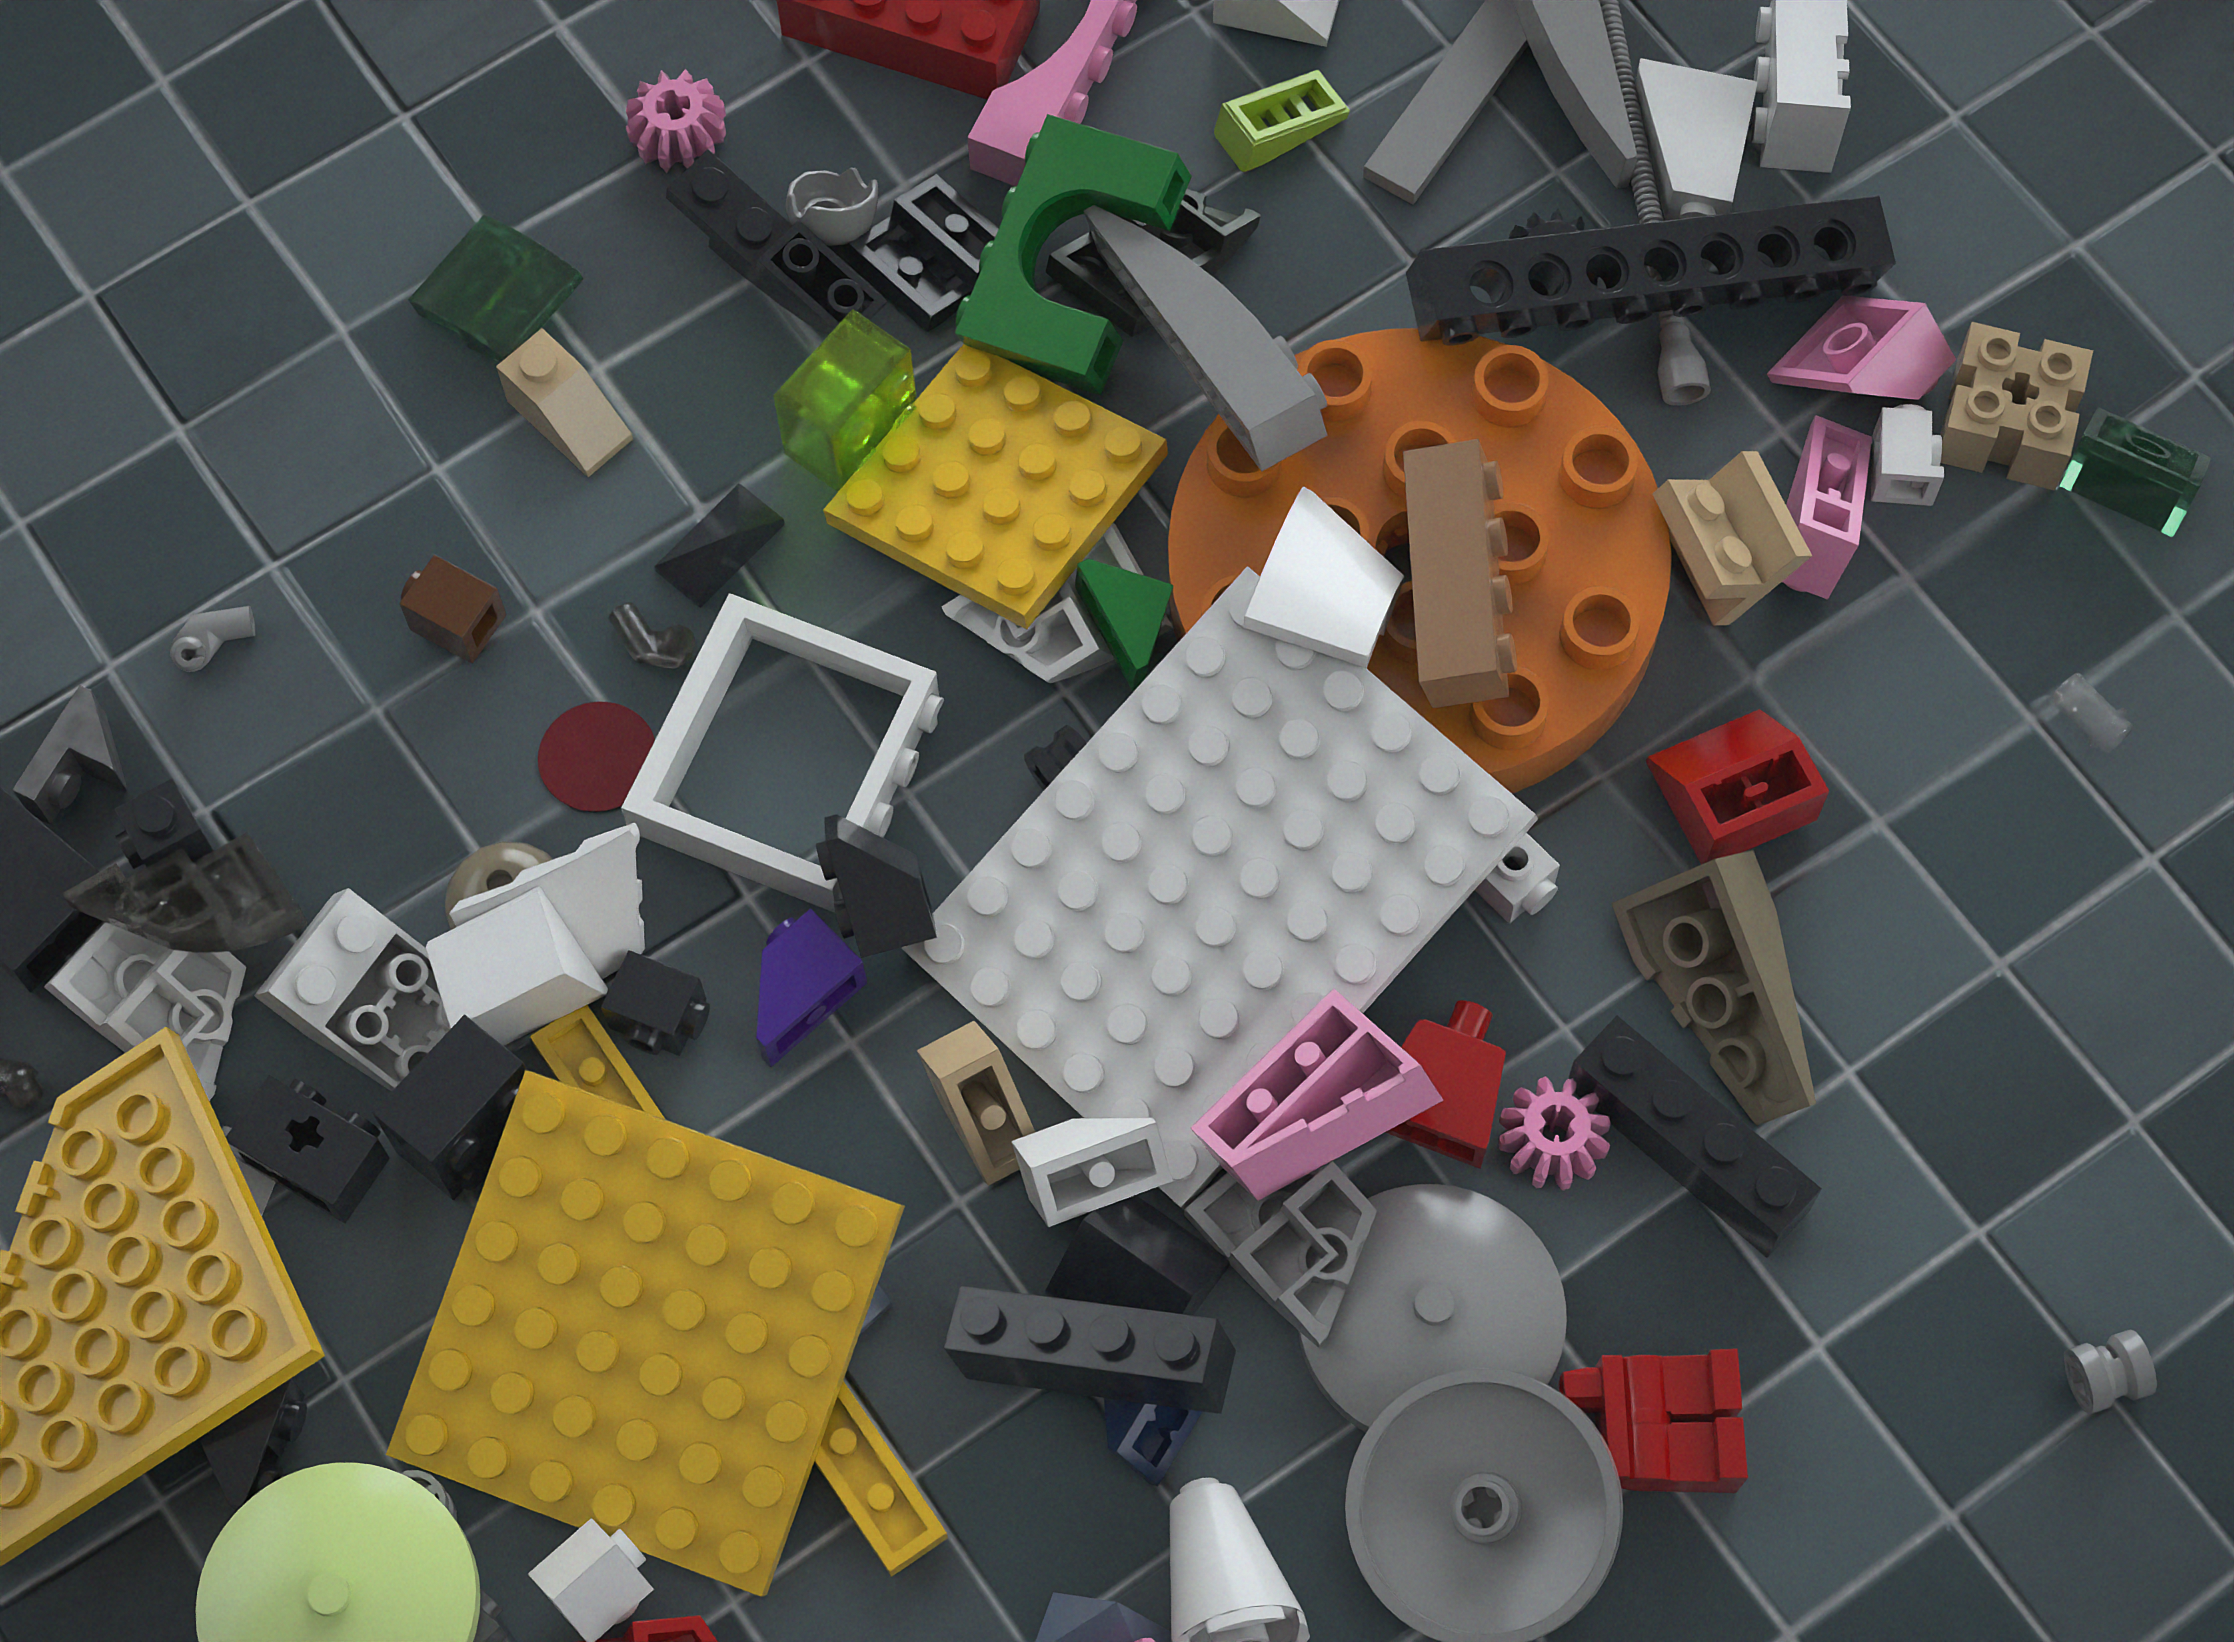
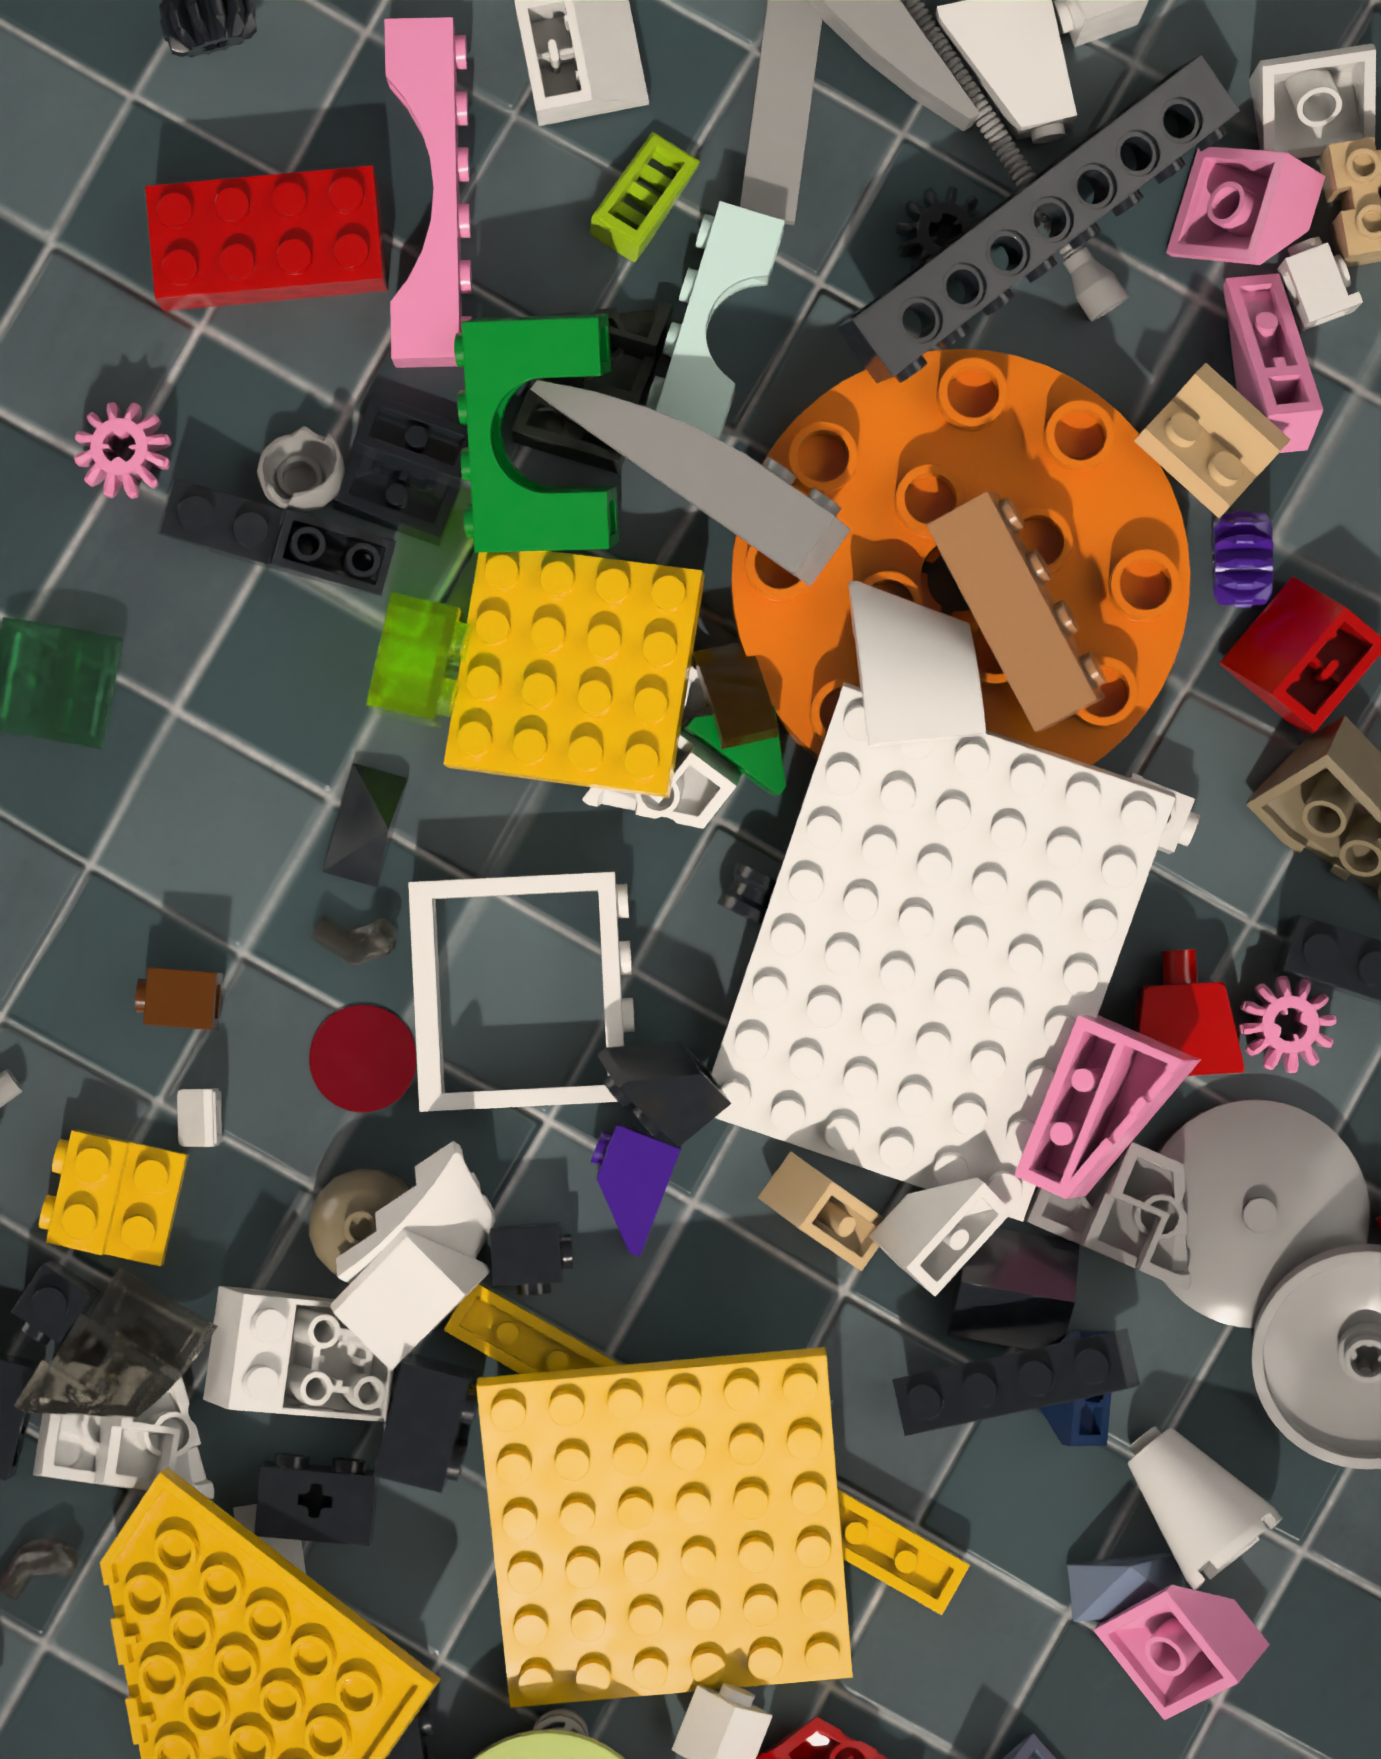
camera: 30 degrees left, 20 degrees up
tan slope [496,328,633,477] -> none
none -> yellow plate [39,1129,189,1267]
none -> white slope [177,1088,223,1147]
none -> light aqua arch [646,201,785,440]
none -> dark brown slope [693,641,779,749]
none -> dark purple gear [1211,510,1274,608]
none -> white slope [1249,44,1376,158]

